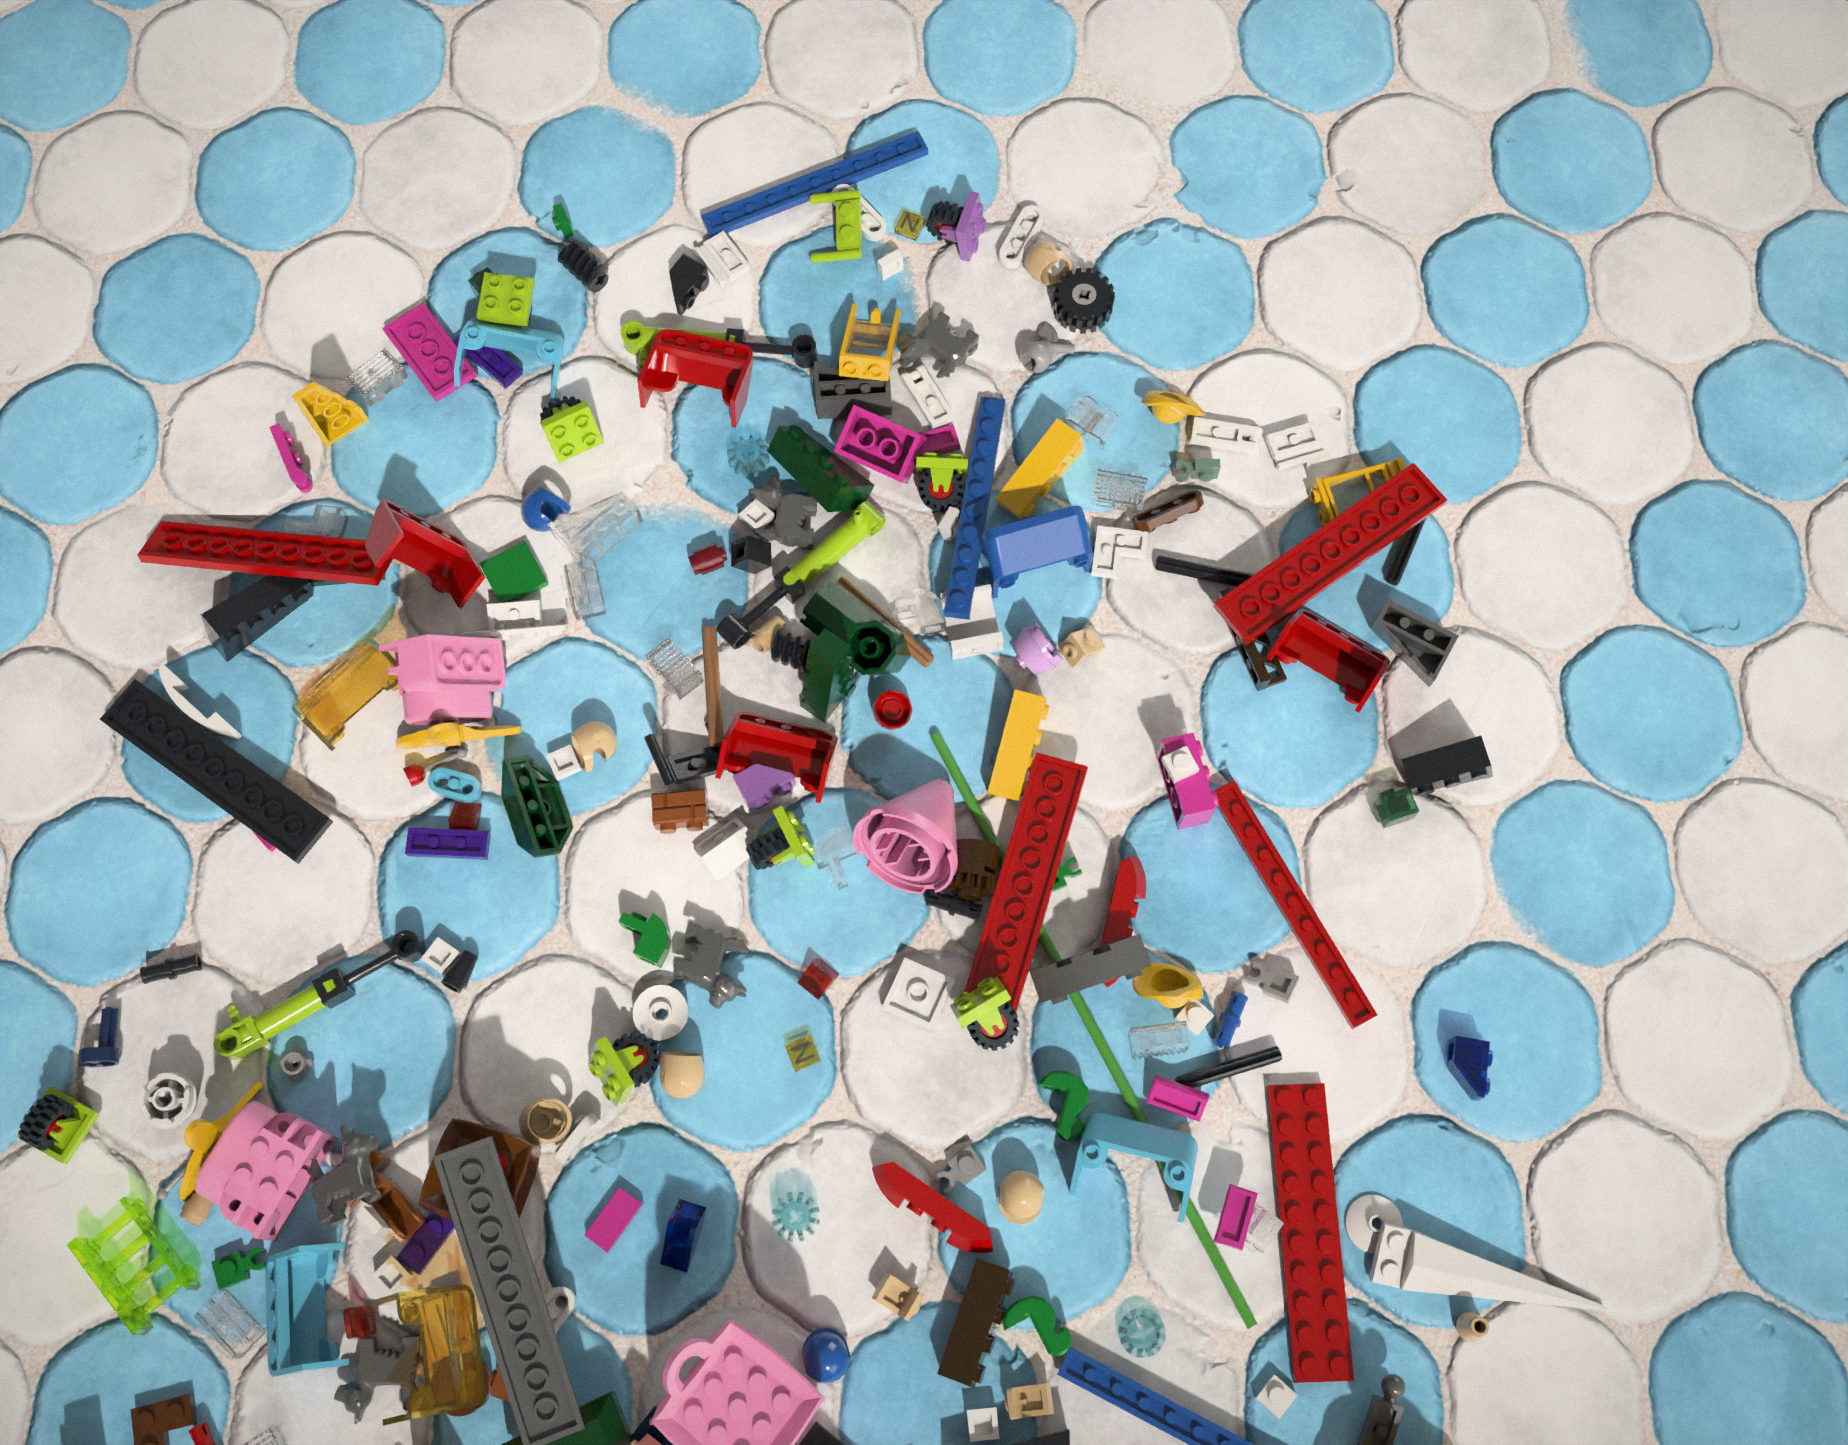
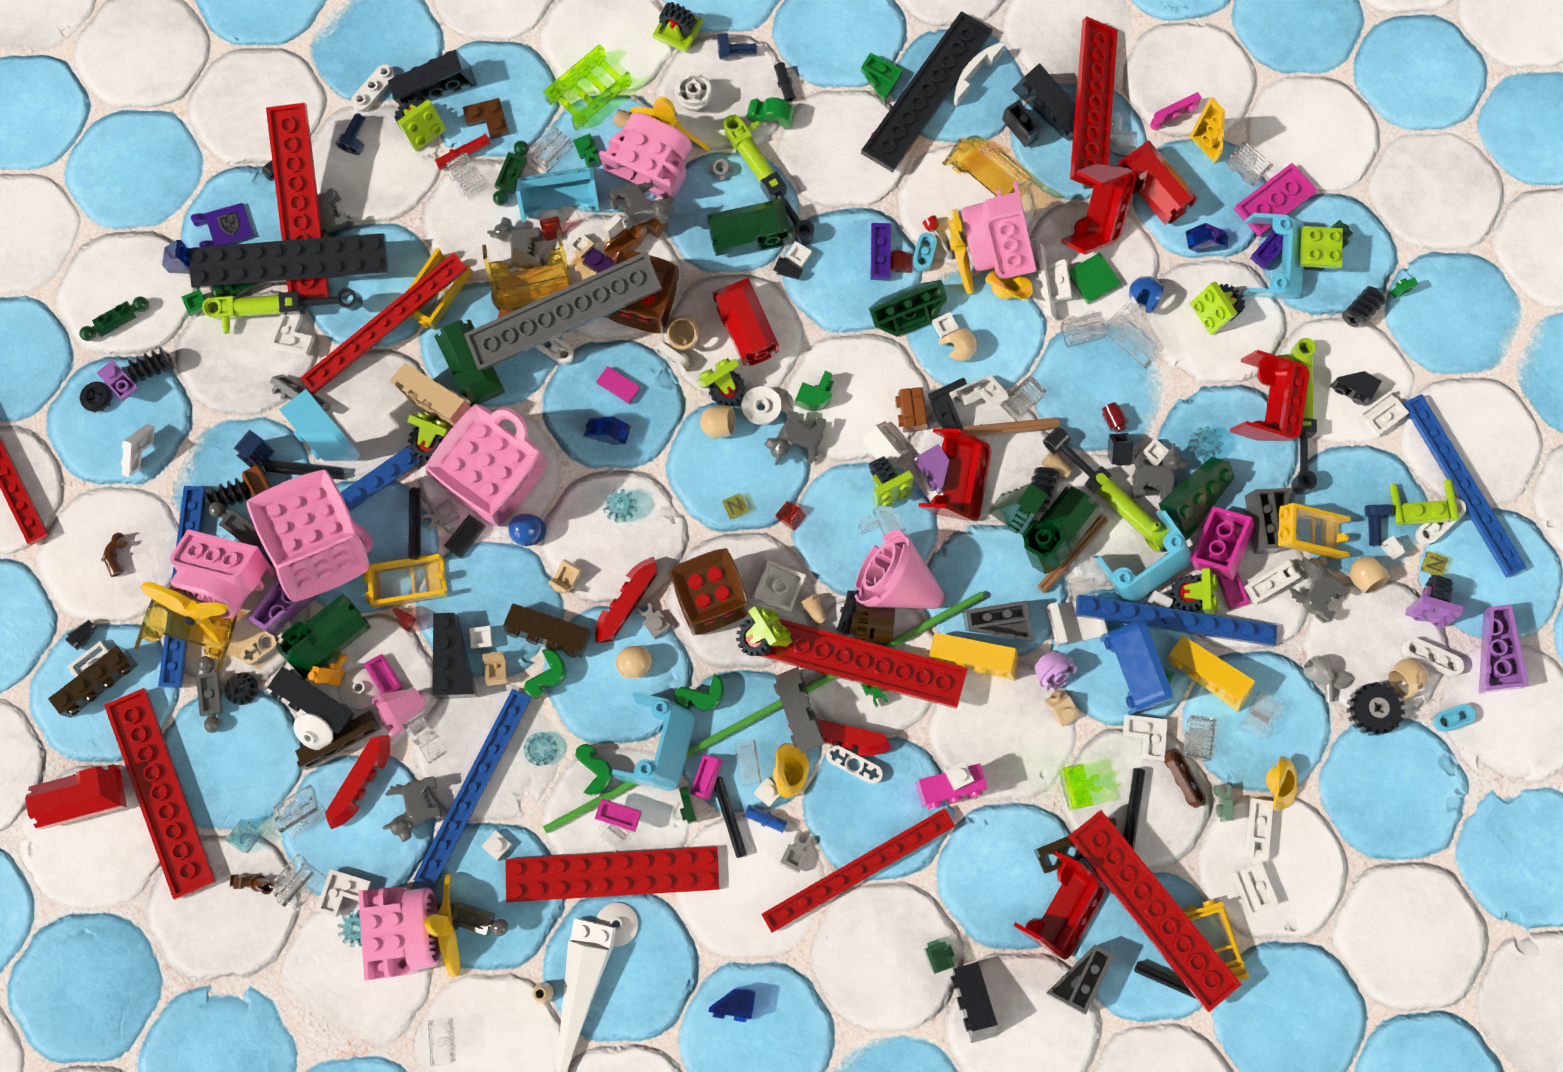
camera: 85 degrees right, 5 degrees up
red hair [872,690,912,730] -> none
none -> dark green plate [493,140,529,206]
none -> green animal [575,744,613,796]
none -> reddish brown piece [669,548,751,636]
none -> dark green plate [679,786,697,824]
none -> dark green brick [707,199,792,256]
none -> red brick [712,277,779,366]
none -> green animal [746,97,795,130]
none -> tan cone [801,594,827,625]
none -> white beam [826,745,883,784]
none -> green wing [861,52,903,102]
none -> white plate [955,375,1009,407]
none -> dark grey wedge [962,600,1033,642]
none -> yellow hat [985,270,1033,299]
none -> black brick [1002,100,1042,147]
none -> clear neon green brick [1058,764,1103,811]
none -> medium azure windscreen [1092,510,1191,603]
none -> red brick [1117,140,1198,225]
none -> clear blue slope [1185,223,1229,253]
none -> tan helmet [1350,556,1390,594]
none -> dark blue piece [1364,505,1394,547]
none -> medium azure plate [1433,704,1476,732]
none -> medium lavender wedge [1479,604,1529,694]

